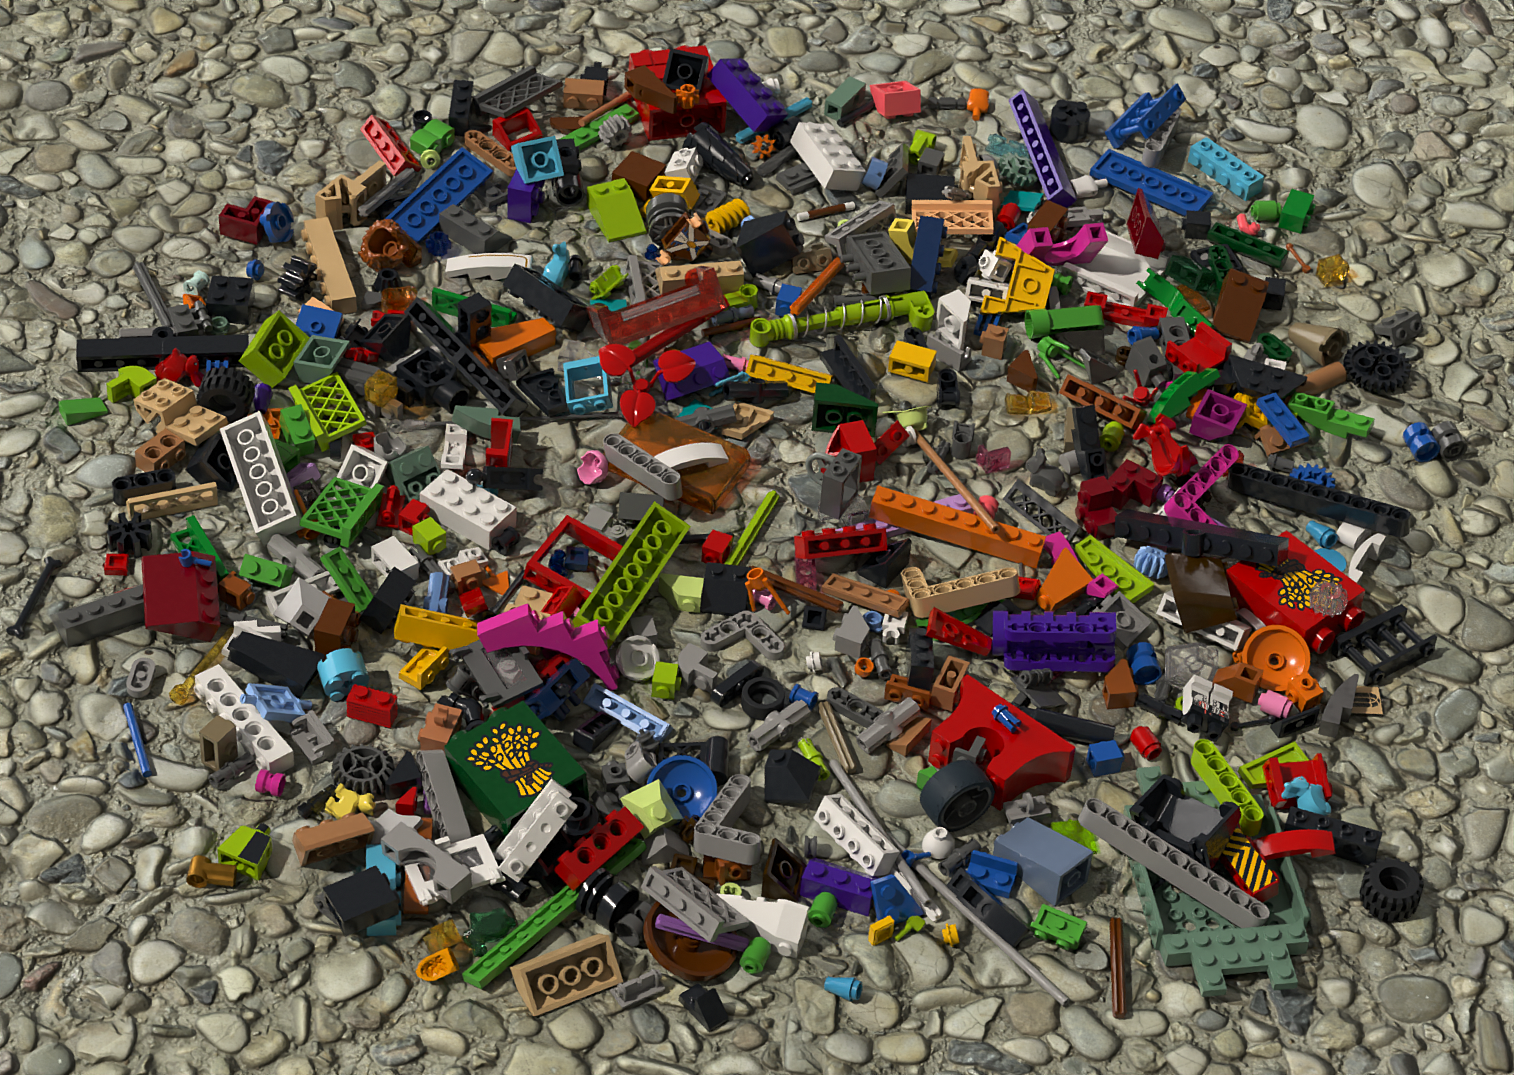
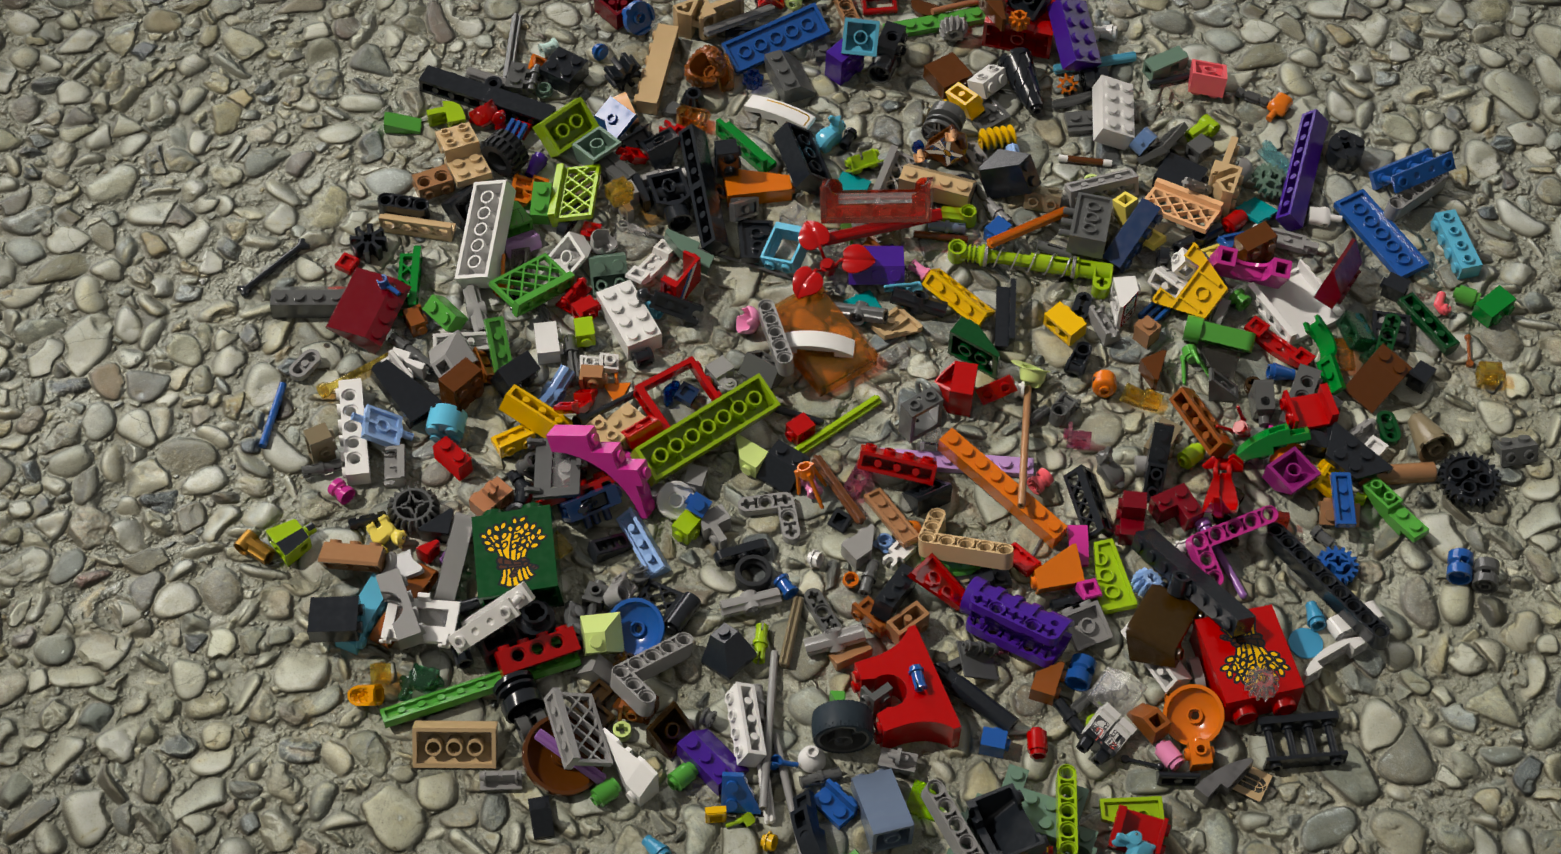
camera: 30 degrees right, 10 degrees up
lime slope [586,178,646,243] -> none
none -> blue brick [685,492,713,519]
none -> orange head [1092,370,1117,398]

